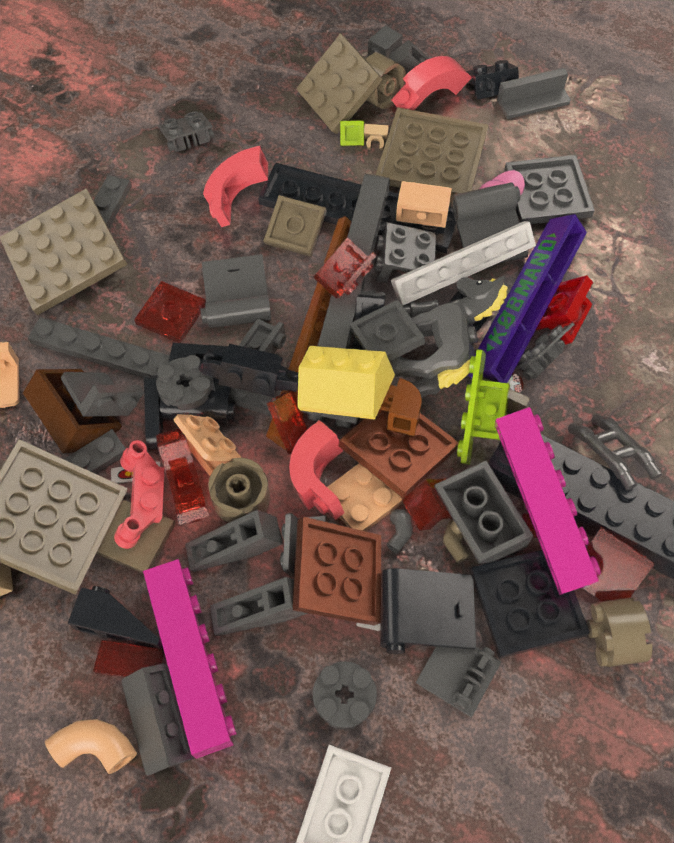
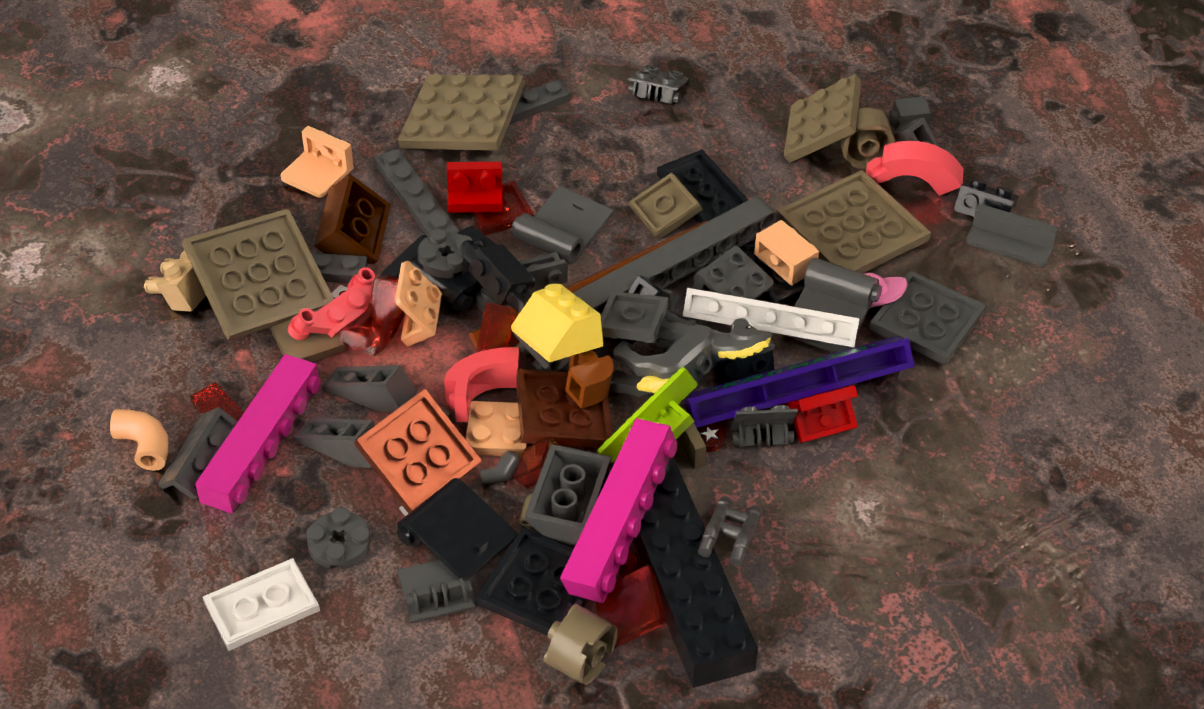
camera: 40 degrees right, 15 degrees down
dark grey bracket [61,372,144,417] -> none
black slope [68,586,164,652] -> none
coral arch [203,146,268,227] -> none
dark tan brick [208,458,270,523] -> none
clear red bracket [313,238,377,299] -> none
lime plate [340,121,364,146] -> none
tan tile [364,124,388,151] -> none
none -> red bracket [447,161,503,213]

